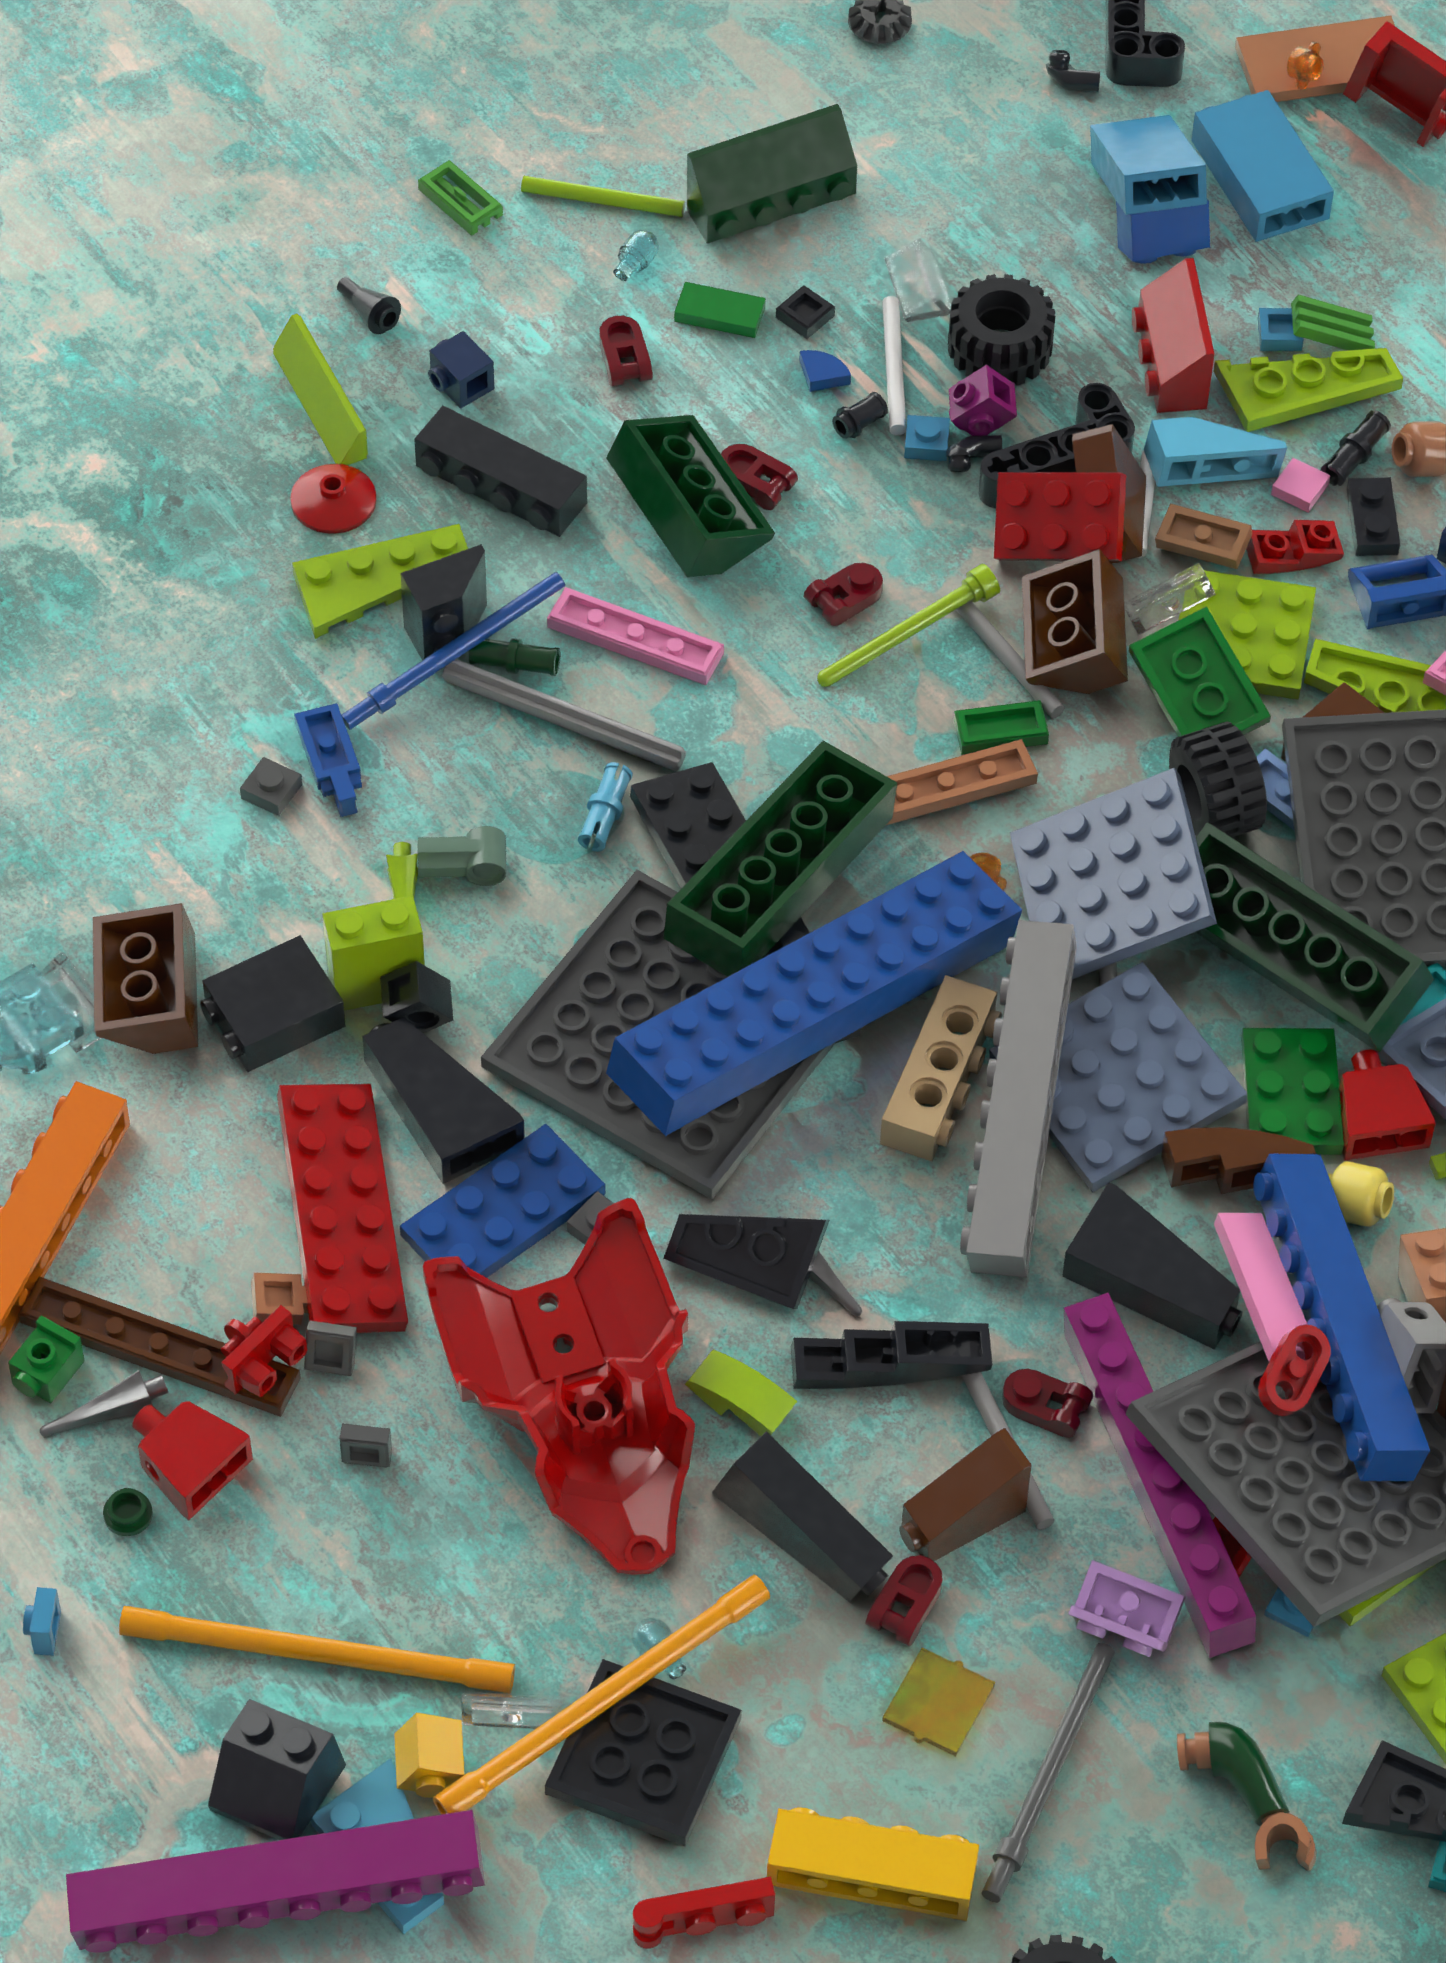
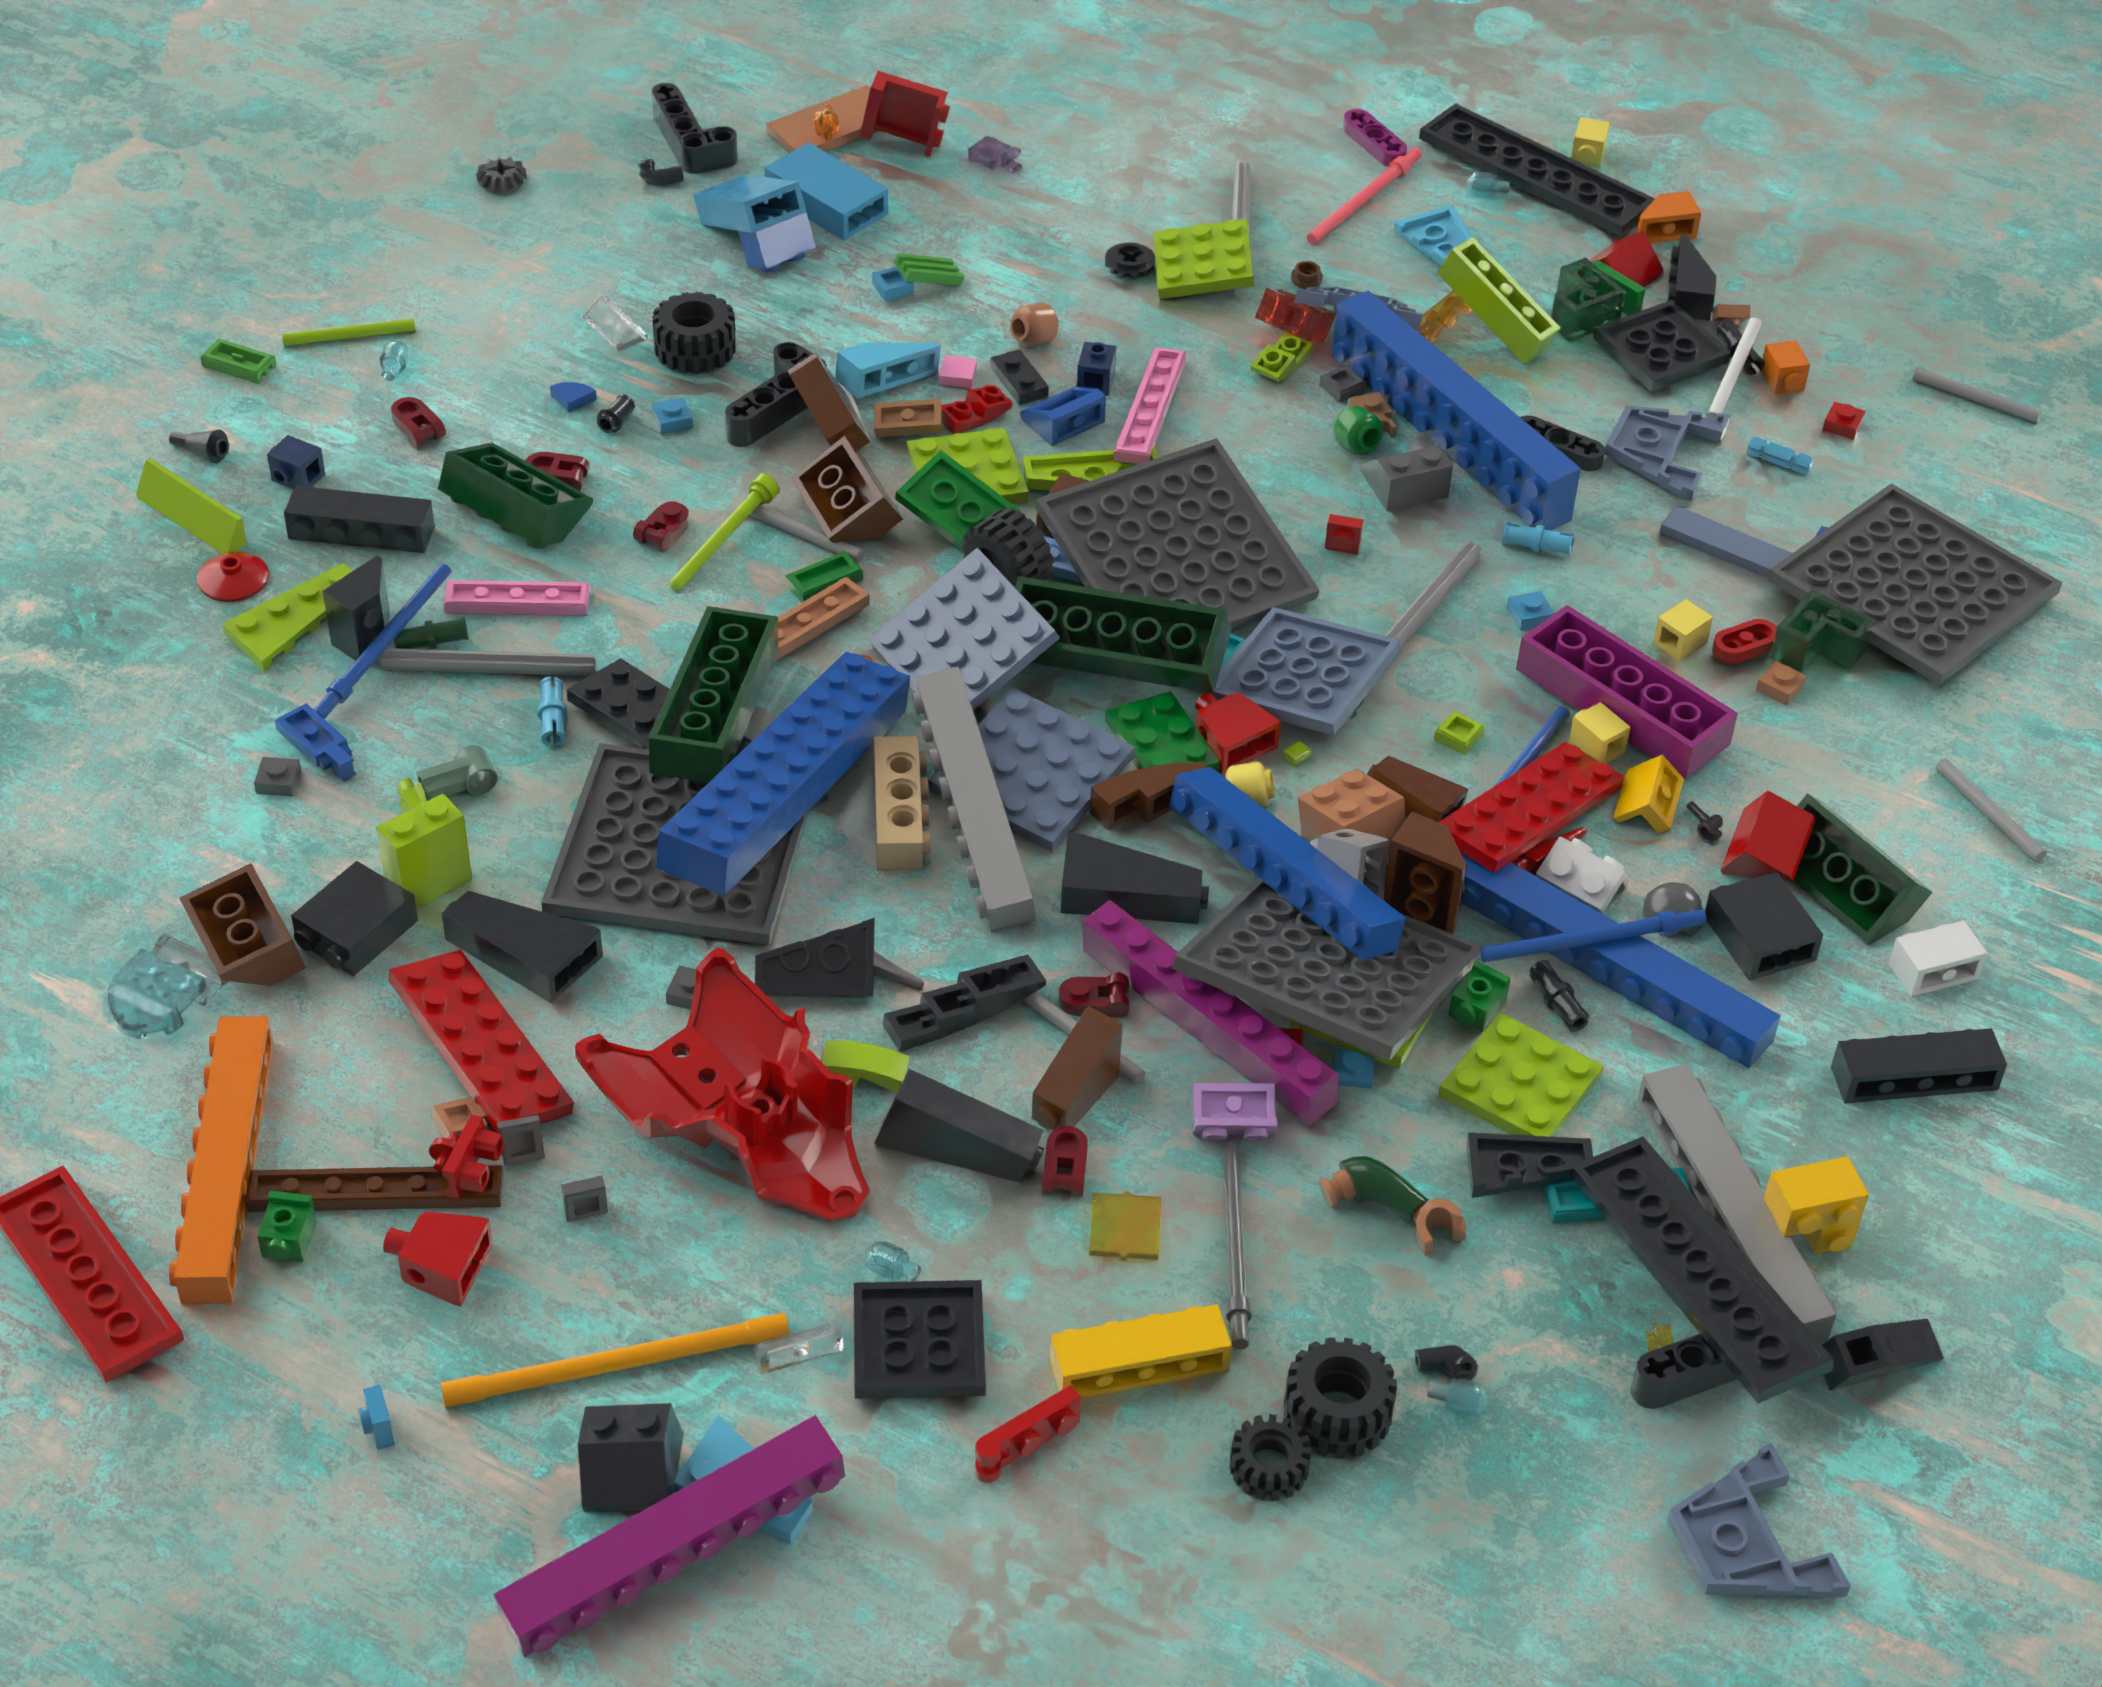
camera: 25 degrees left, 10 degrees down
flat silver piece [40,1370,169,1436] -> none
dark green plate [103,1488,153,1536] -> none
black brick [380,961,453,1033] -> none
yellow brick [394,1712,464,1798] -> none
blue plate [400,1124,606,1278] -> none
light orange piece [433,1574,770,1815] -> none
green tile [674,282,766,338] -> none
dark green slope [687,104,858,244] -> none
black tile [776,285,835,339] -> none
white bar [882,296,906,435] -> none
black arm [946,435,1002,472] -> none
magenta brick [948,365,1017,436] -> none
red plate [994,472,1126,562] -> none
clear slope [1124,563,1216,635] -> none
slope [1132,258,1215,413] -> none
lime wing [1213,348,1403,432] -> none
bright pink tile [1214,1213,1307,1361] -> none
red plate [1258,1325,1331,1416] -> none
black pin [1320,410,1391,486] -> none

